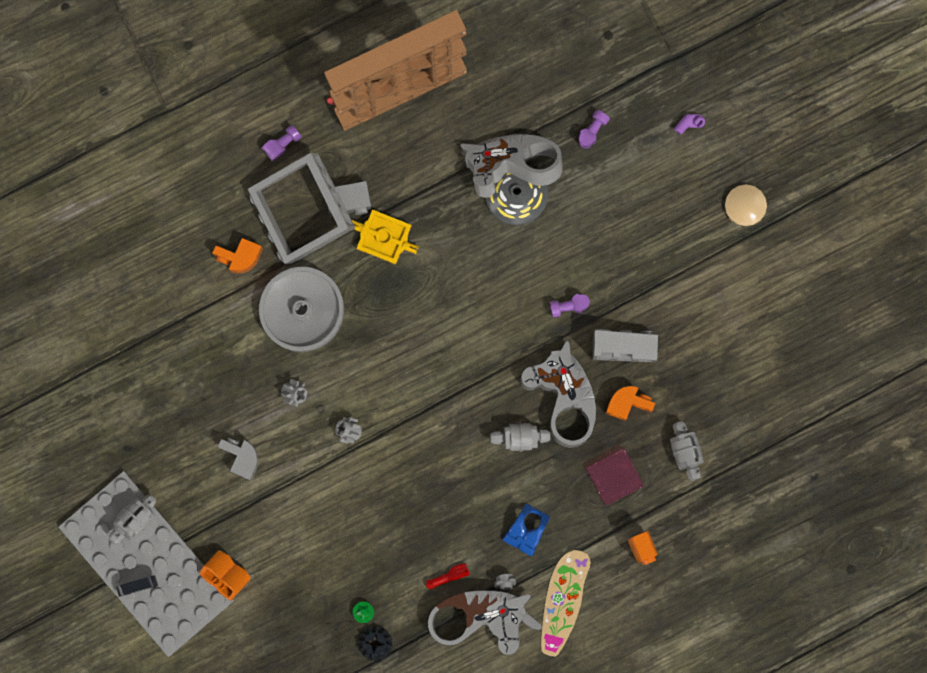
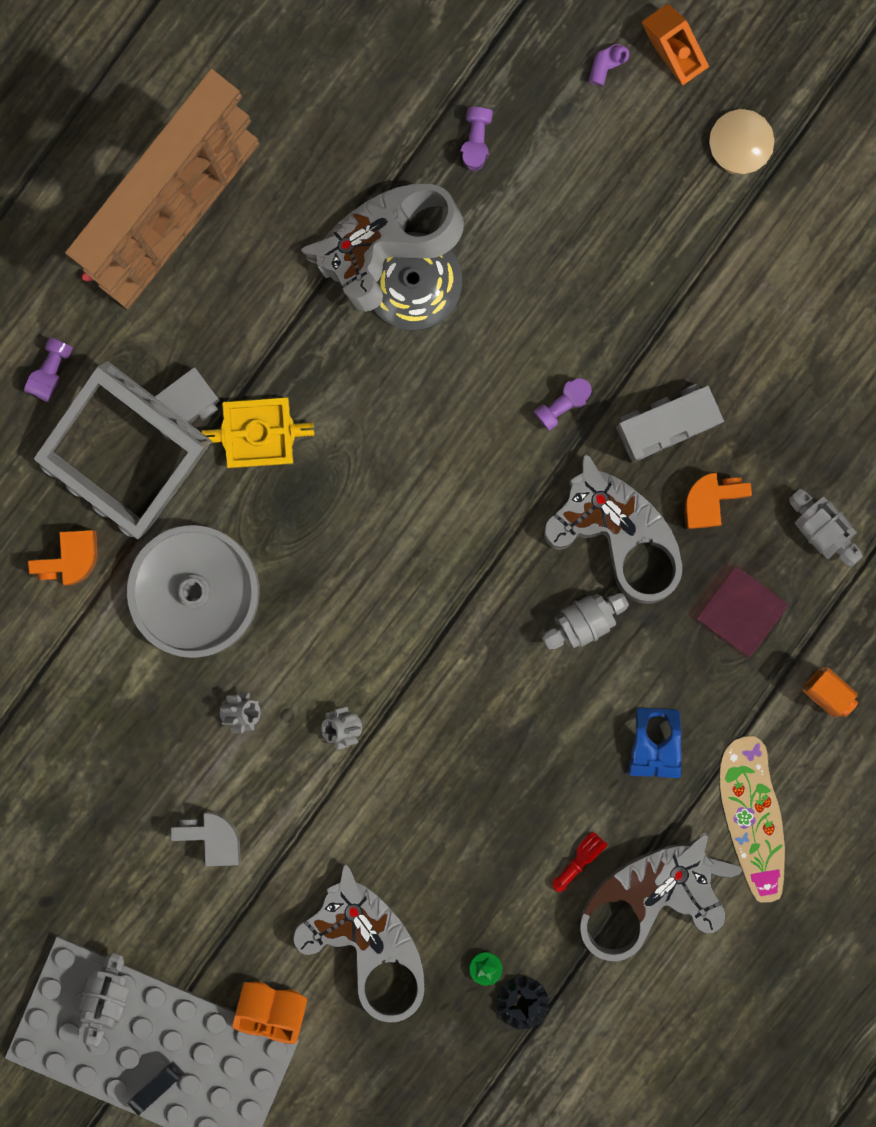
camera: 25 degrees left, 5 degrees up
light grey plate [495,574,516,591] -> none
none -> light grey animal [294,865,424,1022]
none -> orange slope [641,3,709,85]

